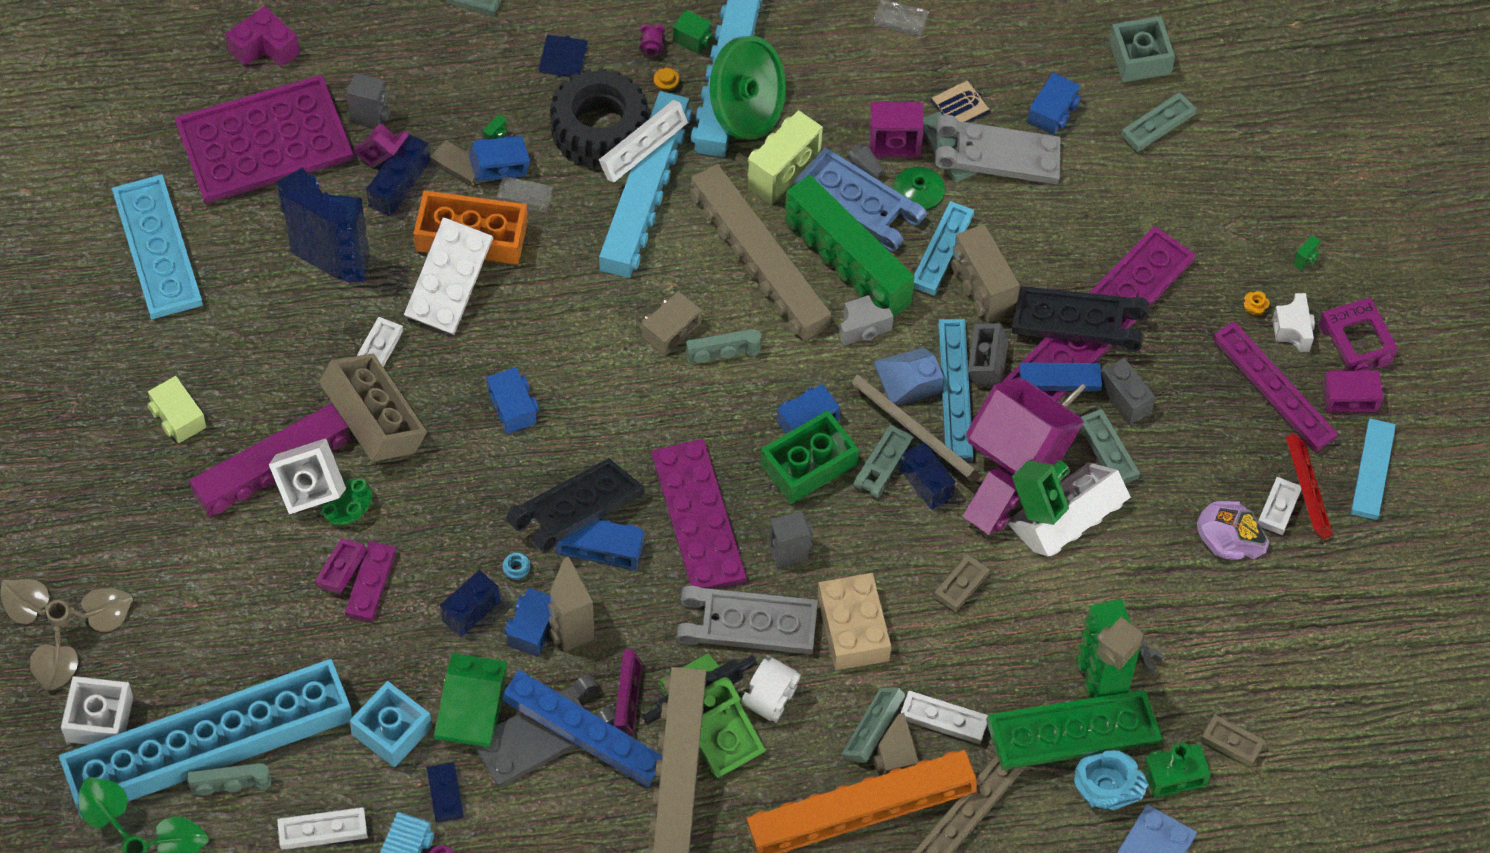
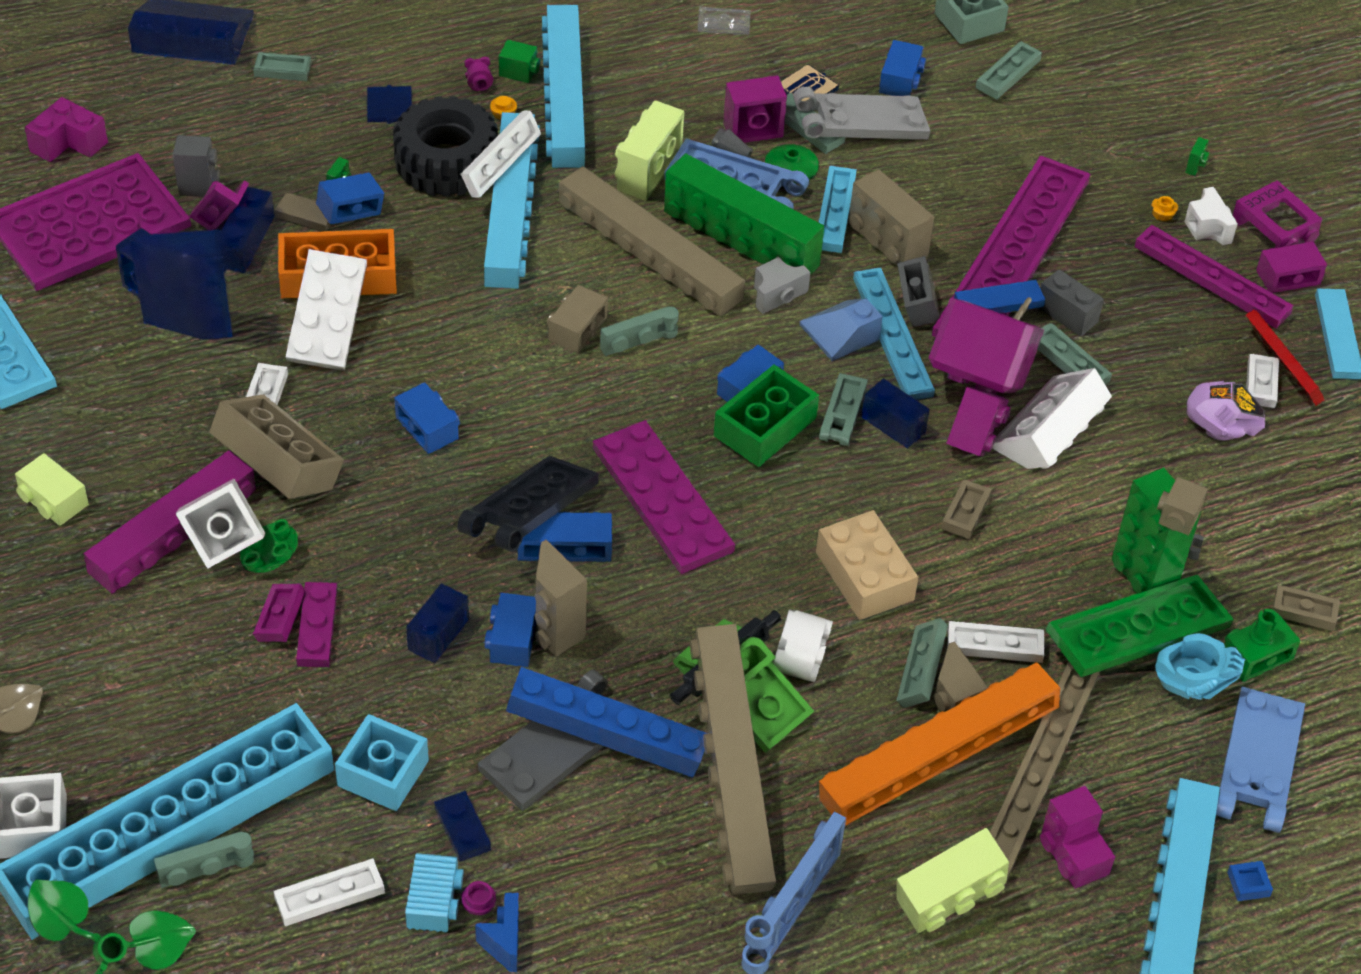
camera: 15 degrees left, 10 degrees down
green slope [434,653,507,747] -> none
clear plate [497,176,554,213] -> none
medium azure plate [503,553,530,580] -> none
magenta tile [614,649,643,738] -> none
light grey hinge [677,586,818,654] -> none
green dish [710,36,786,140] -> none
dark grey brick [769,511,814,568] -> none
dark tan tile [852,374,981,483] -> none
black hinge [1012,286,1150,352] -> none
green brick [1012,460,1070,525] -> none

